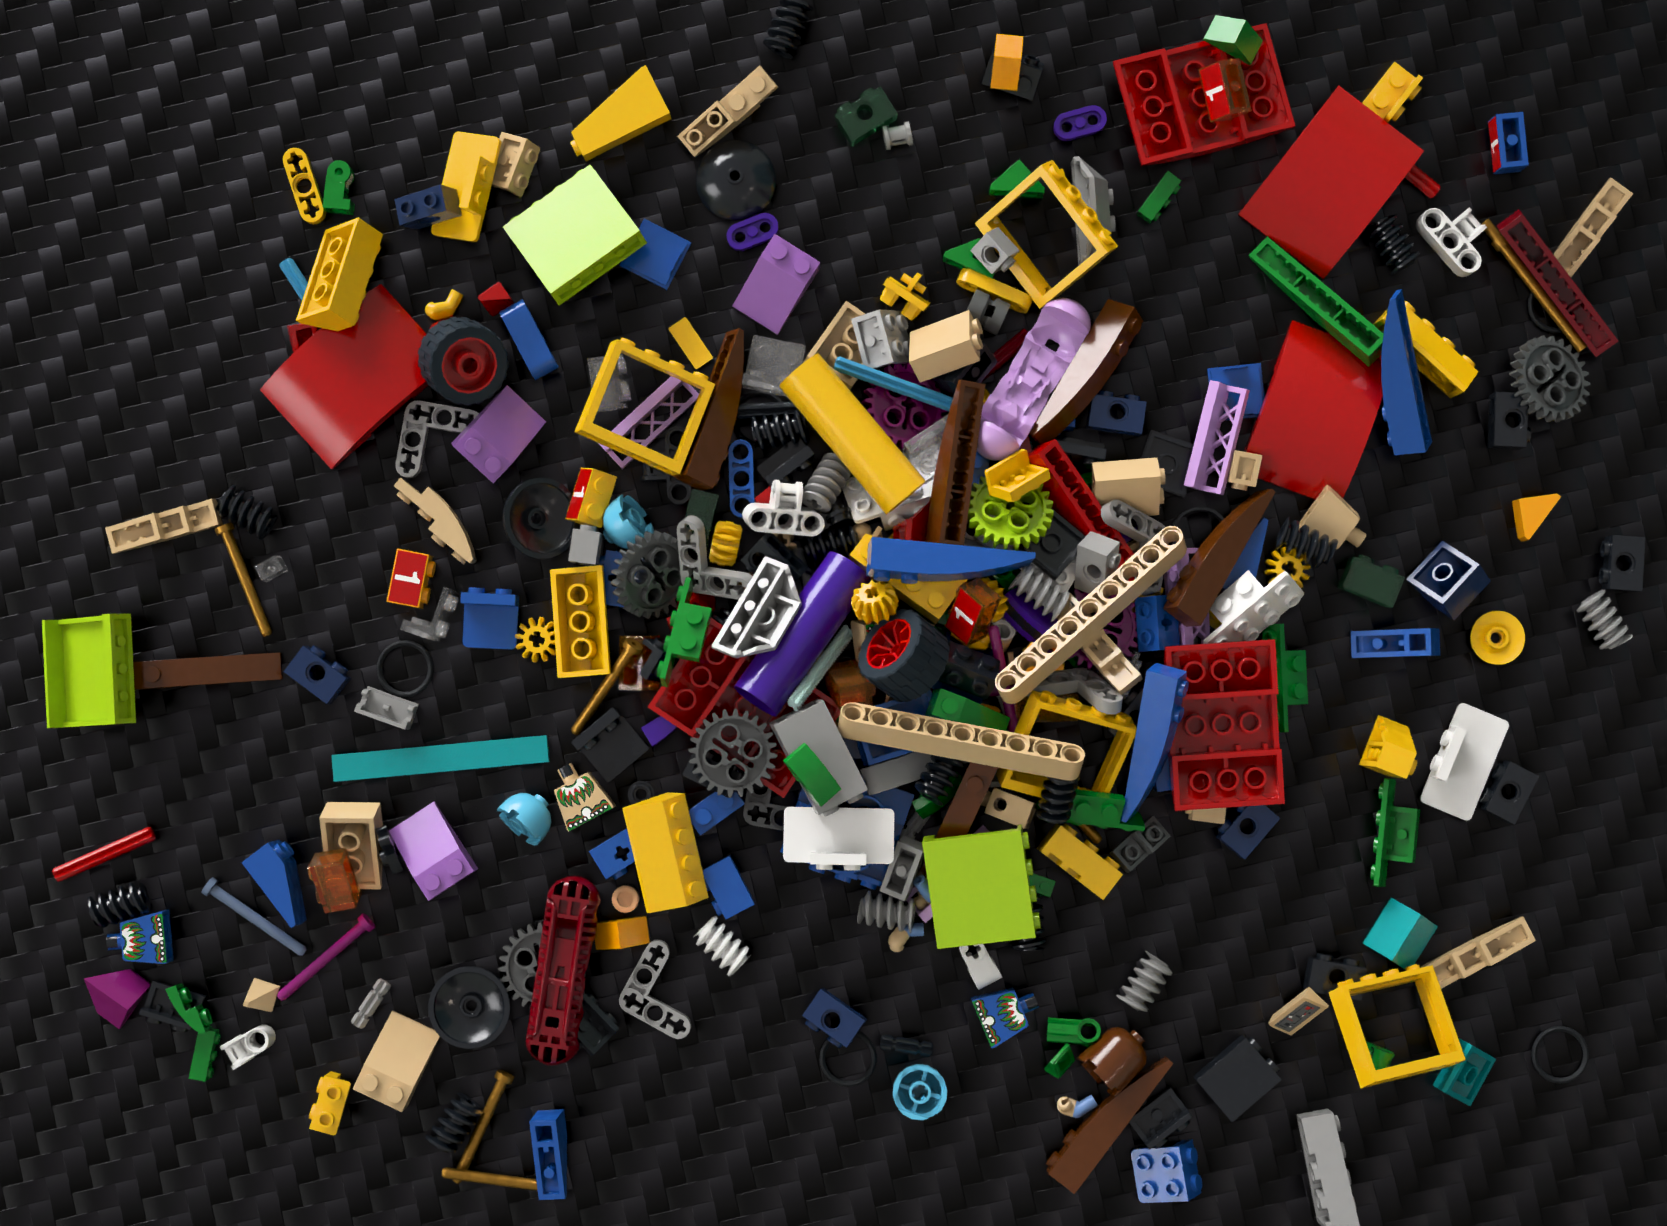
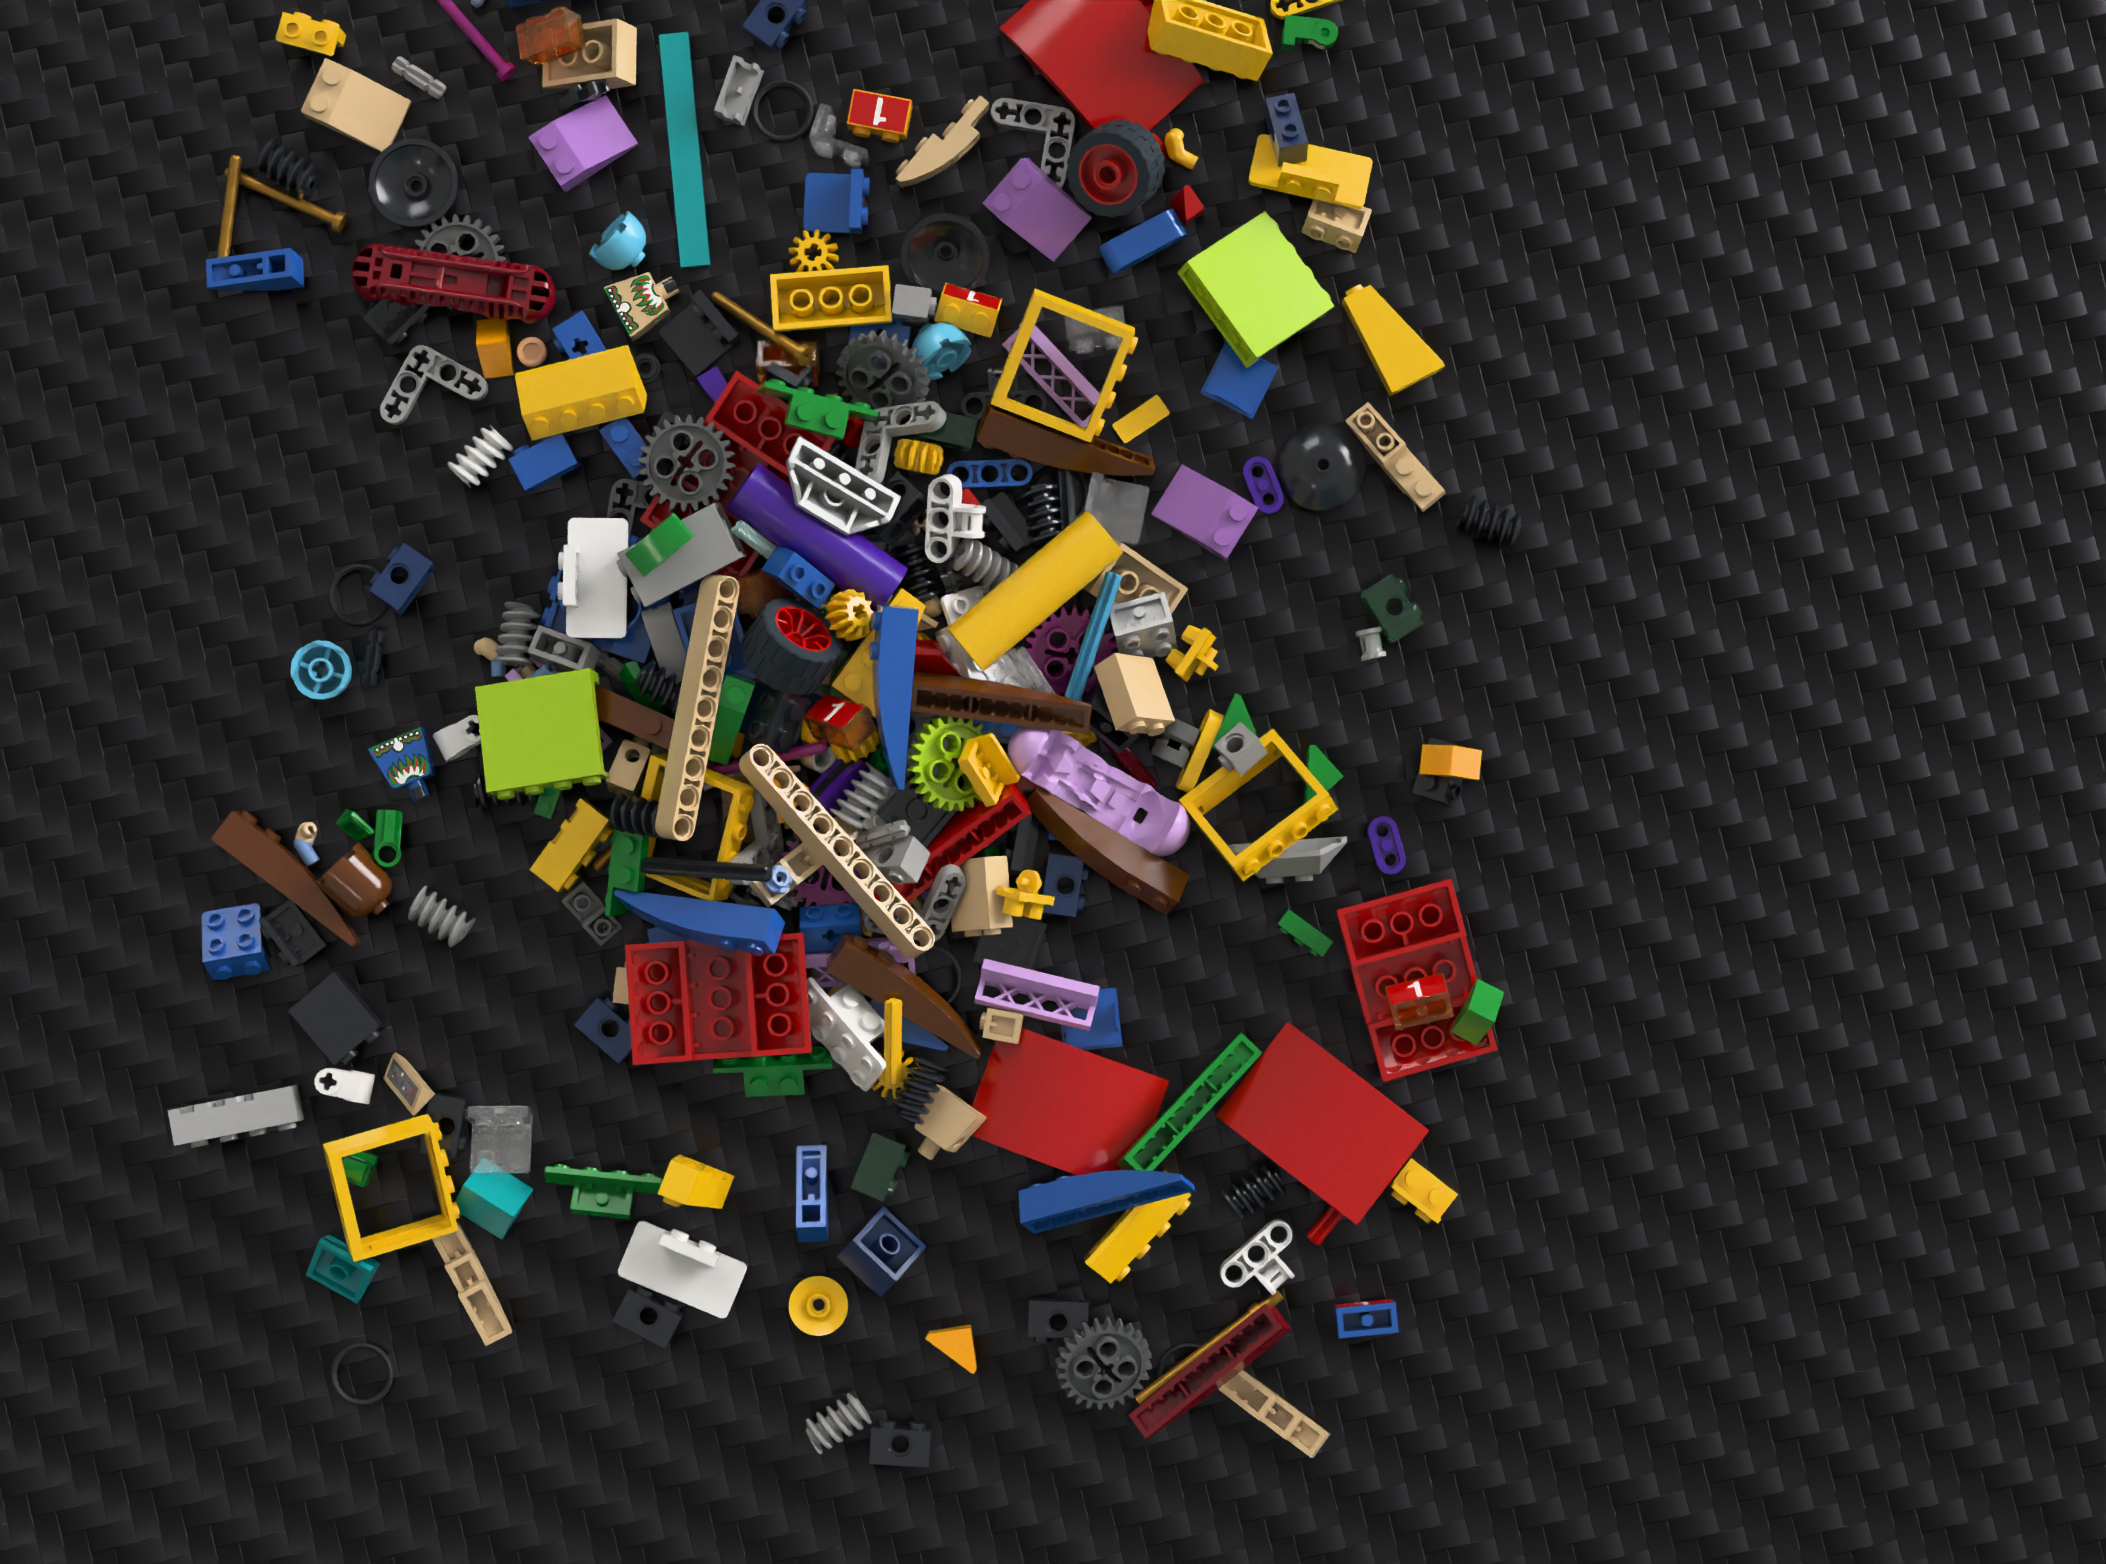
camera: 85 degrees right, 0 degrees up
none -> white piece [315,1068,375,1104]
none -> clear bracket [468,1106,533,1173]
none -> black axle [642,857,772,882]
none -> blue brick [761,545,835,609]
none -> medium blue plate [764,865,793,894]
none -> light grey axle [856,820,910,850]
none -> yellow axle [884,998,902,1085]
none -> yellow hips [997,870,1055,920]

